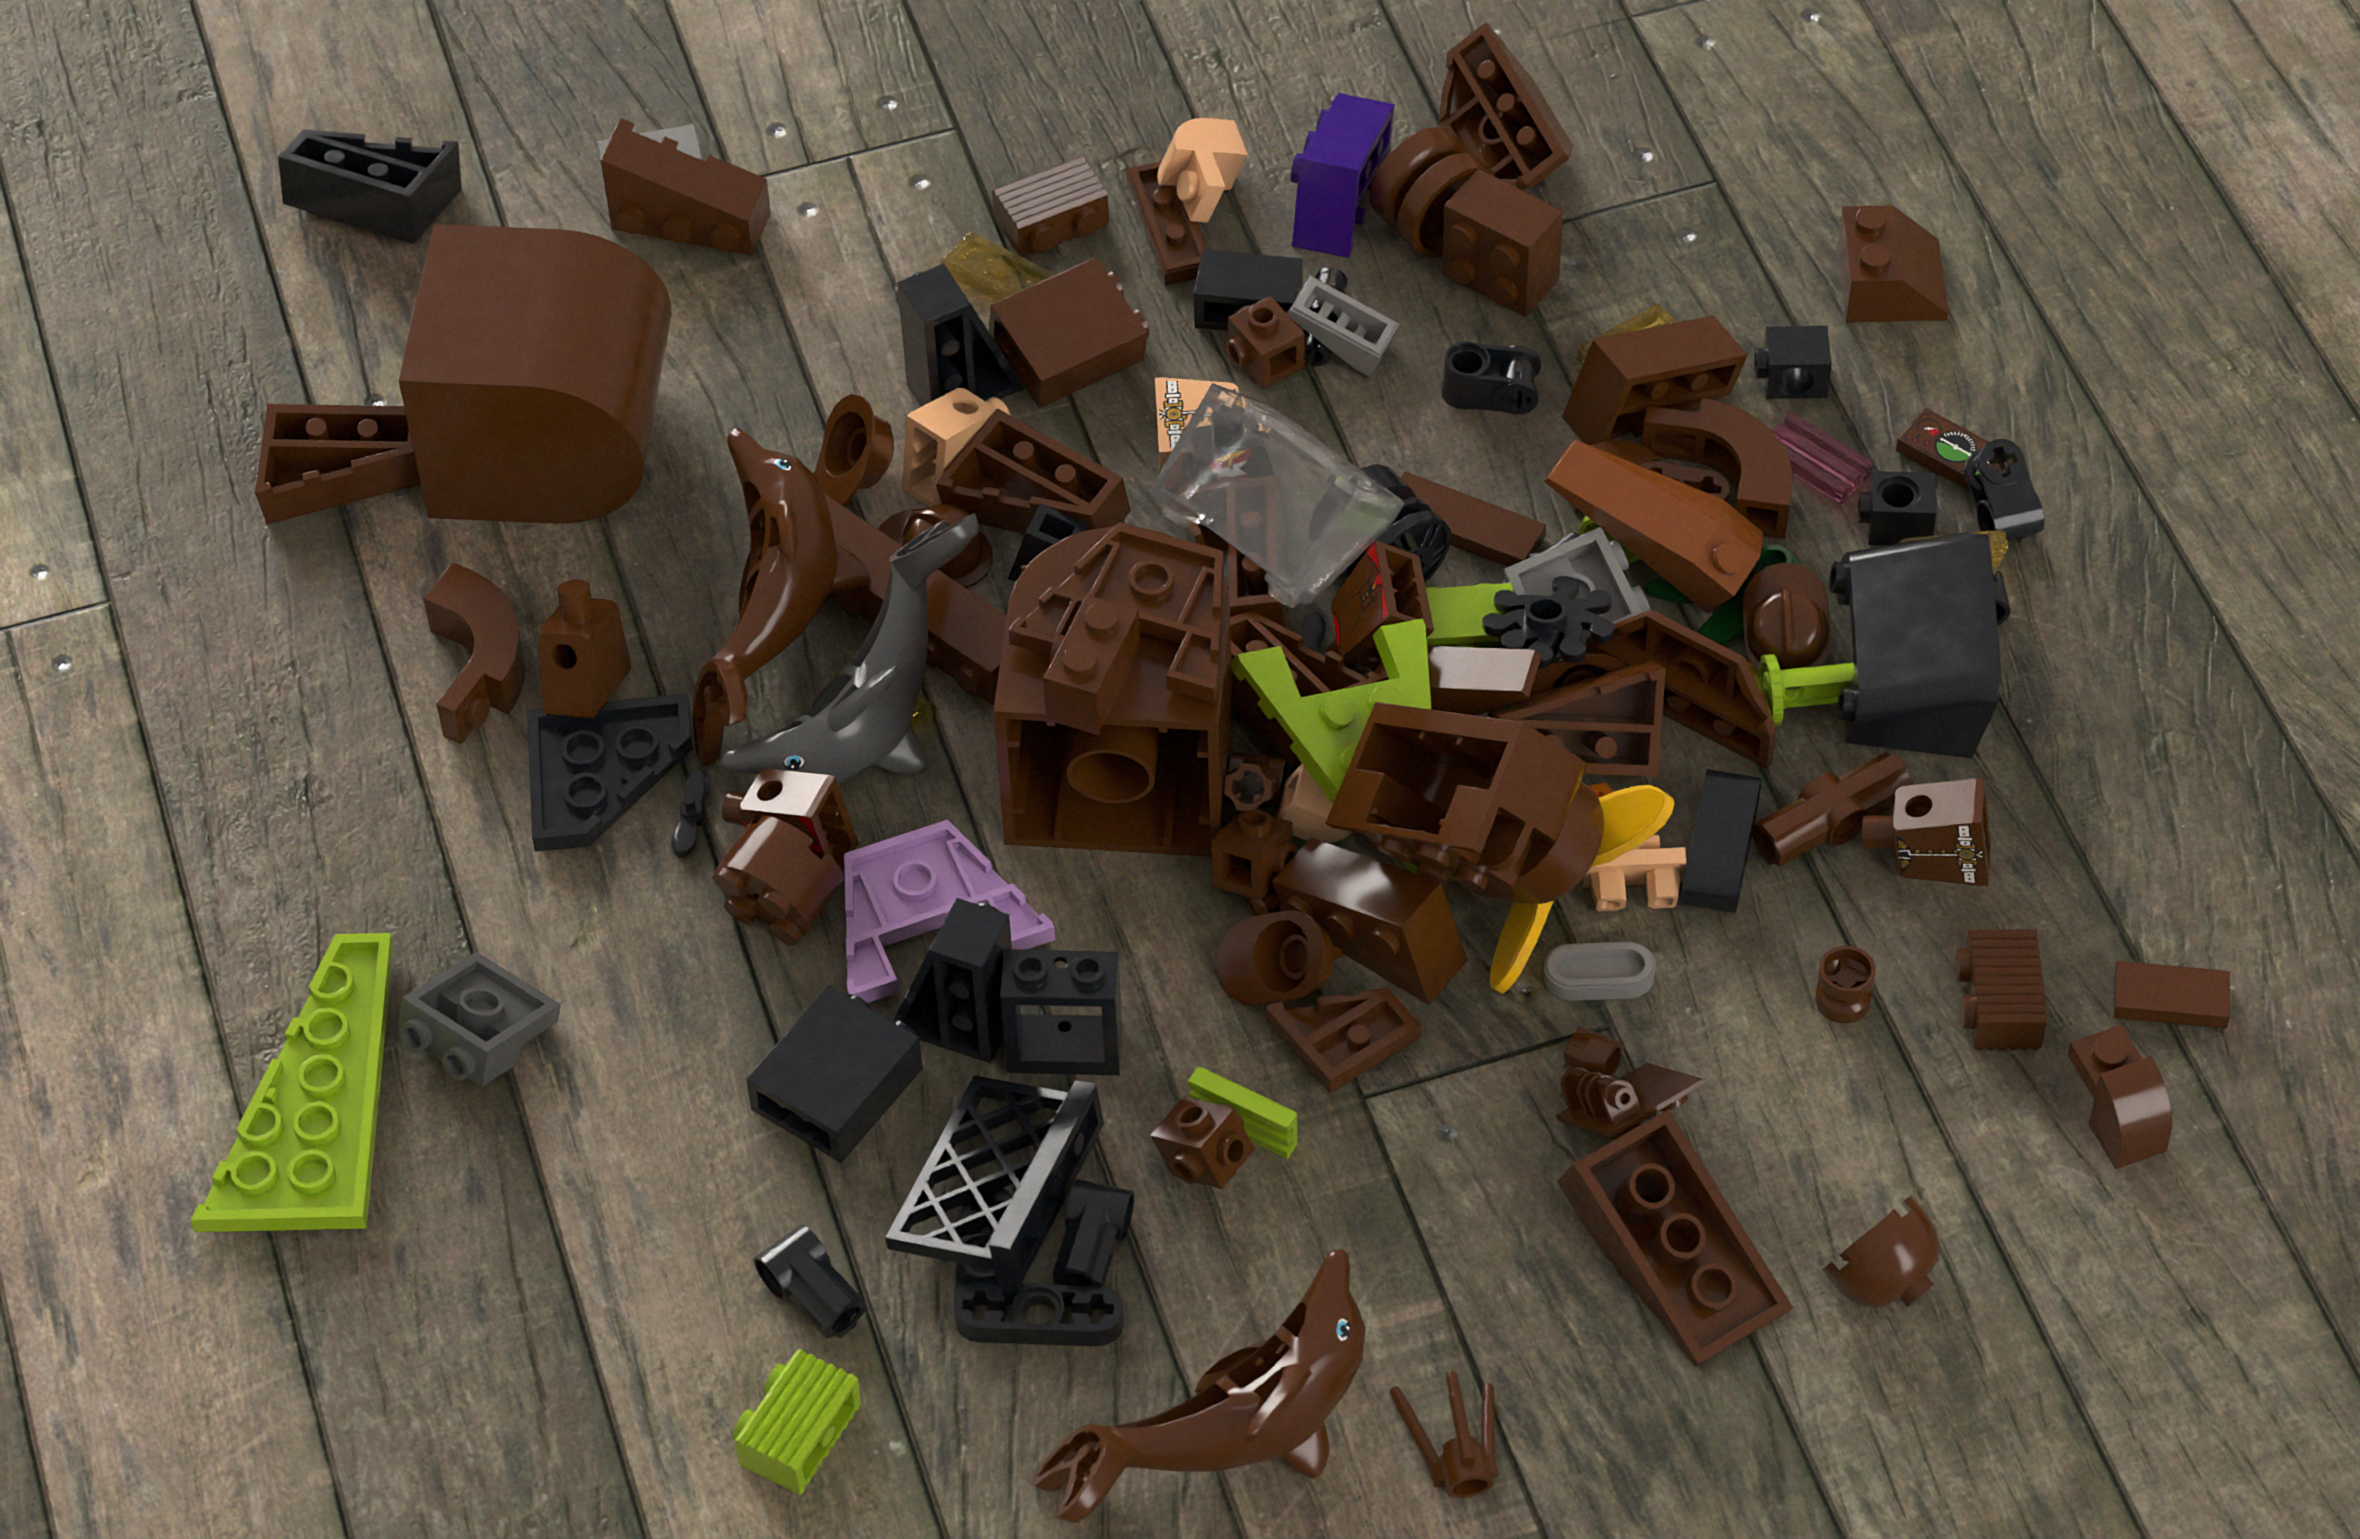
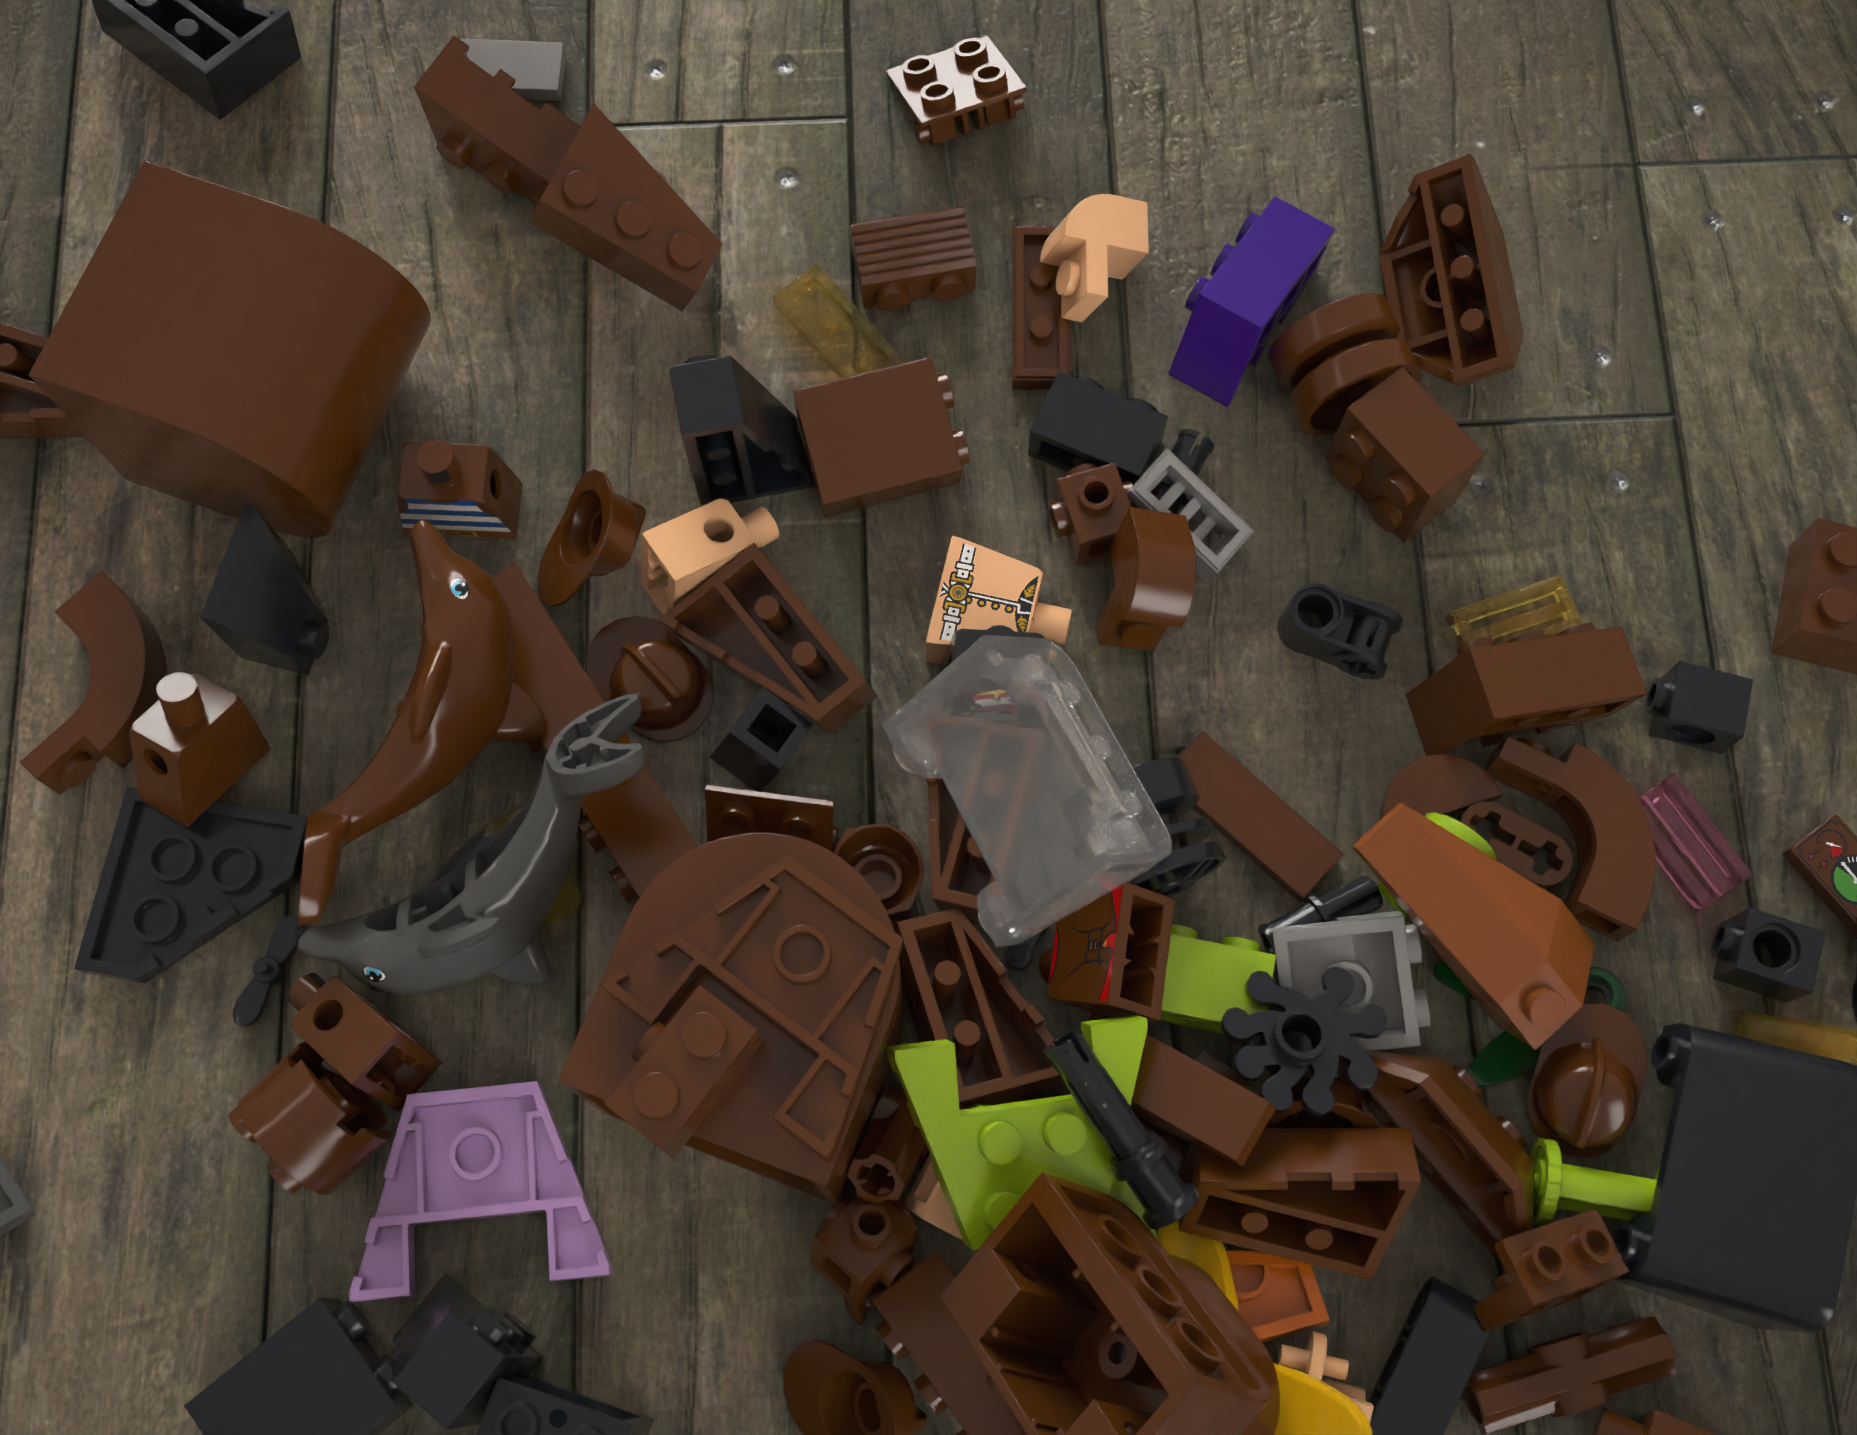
camera: 15 degrees right, 20 degrees up
none -> black slope [200,504,329,675]
none -> reddish brown torso [397,439,523,539]
none -> reddish brown wedge [530,103,722,312]
none -> reddish brown hinge [886,36,1027,146]
none -> black pin [1043,1027,1200,1230]
none -> reddish brown brick [1095,507,1196,652]
none -> reddish brown bracket [1473,1210,1630,1332]

